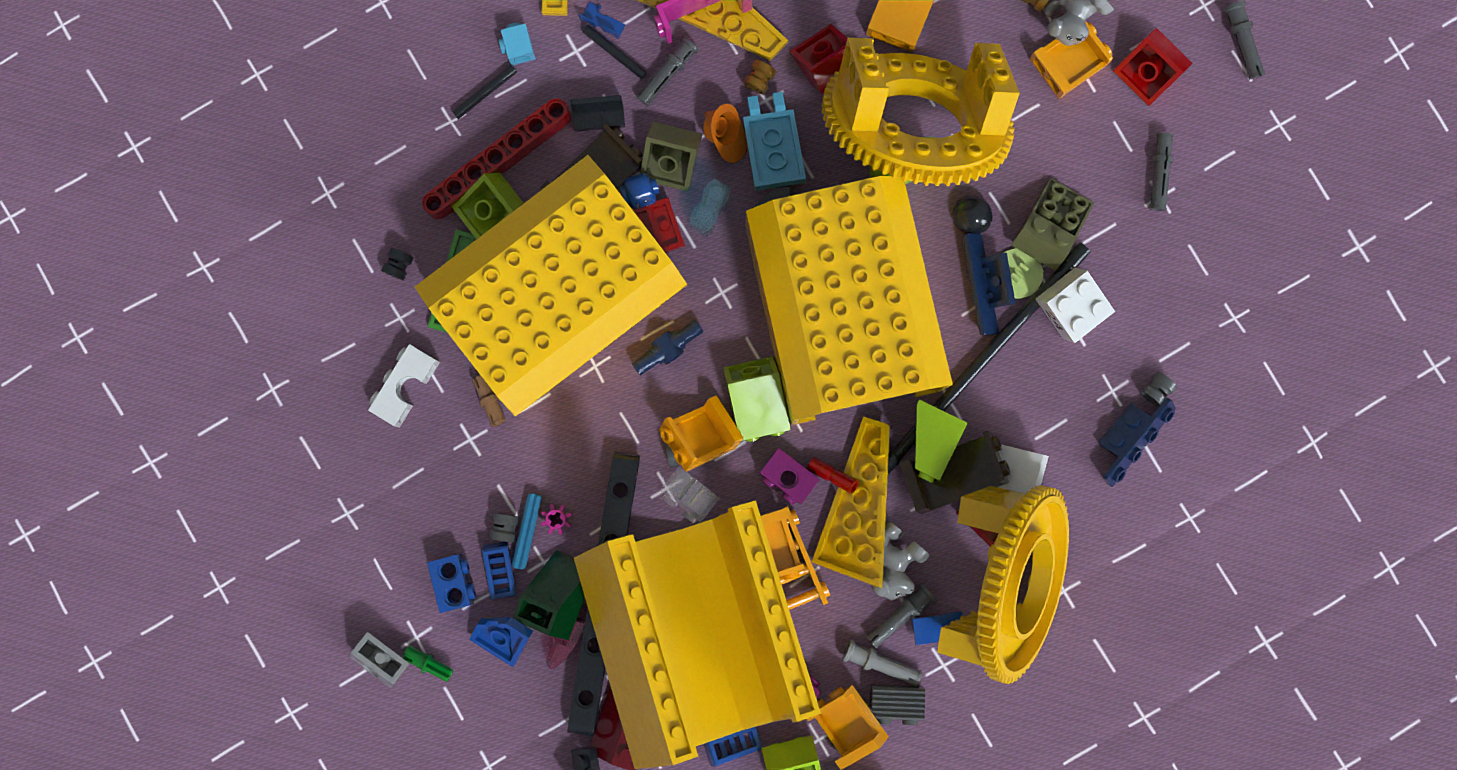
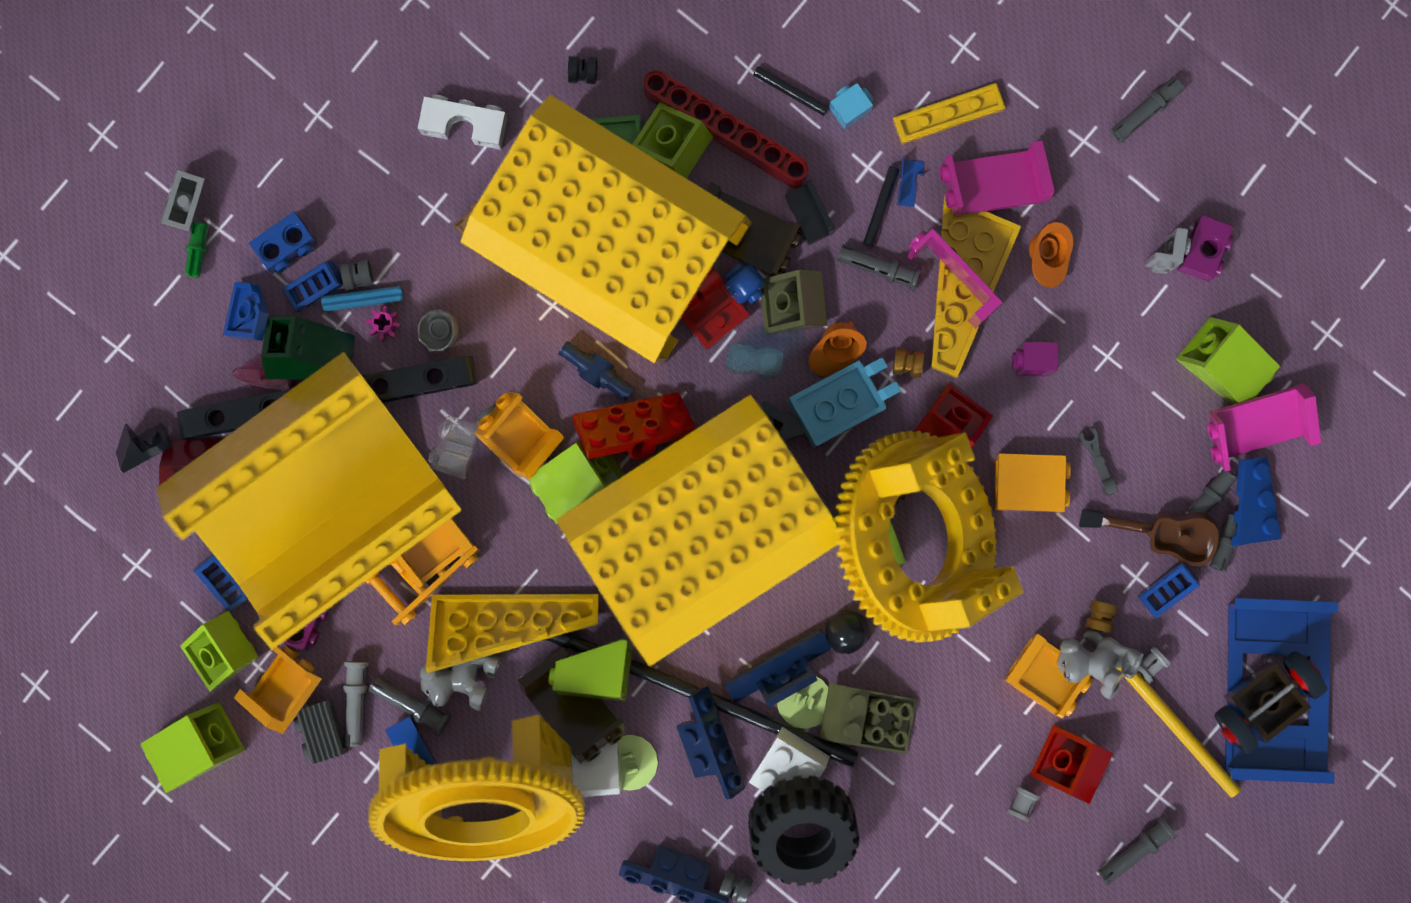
camera: 75 degrees right, 0 degrees up
magenta brick [760,448,820,505] -> none
red piece [807,457,859,494] -> none
dark grey pin [1150,133,1174,211] -> none
none -> light grey hair [417,309,459,352]
none -> red plate [572,392,696,460]
none -> yellowish green piece [619,735,658,791]
none -> dark blue bracket [676,686,745,799]
none -> black tyre [748,775,860,886]
none -> light grey bush [1006,786,1041,822]

